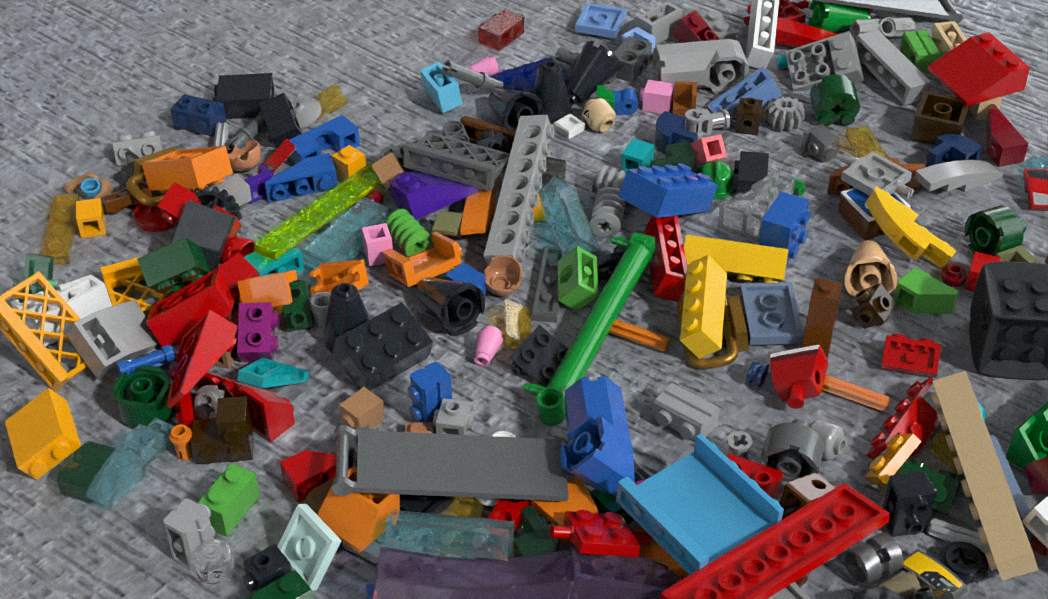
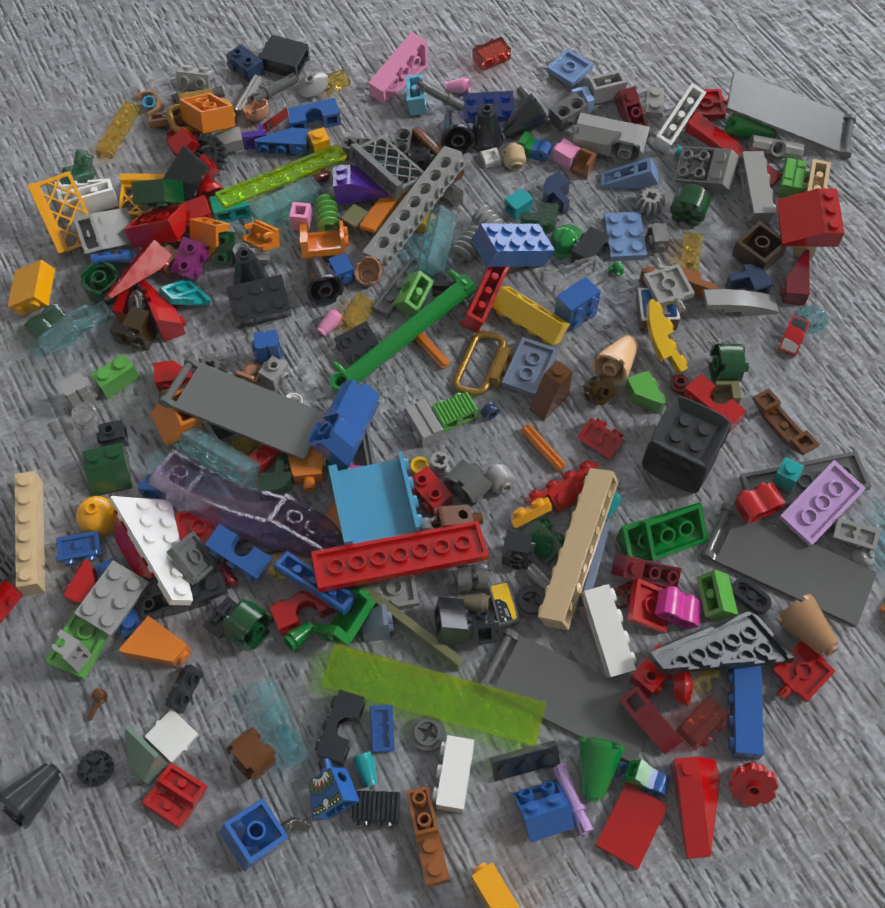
camera: 25 degrees right, 20 degrees up
light orange brick [76,198,106,238] -> none
orange pin [169,424,193,461] -> none
black brick [259,92,303,147] -> none
light aqua plate [277,504,341,591] -> none
medium nougat brick [339,387,385,429] -> none
medium nougat panel [372,152,405,191] -> none
red plate [550,510,652,557] -> none
yellow brick [680,255,727,359] -> none
light grey connector [684,109,730,139] -> none
coral brick [688,134,727,166] -> none
dark brown brick [732,98,766,136] -> none
red torso [770,344,829,409] -> none
none -> bright pink wedge [368,32,428,104]
none -> bright green brick [432,391,478,432]
none -> medium blue plate [604,211,647,261]

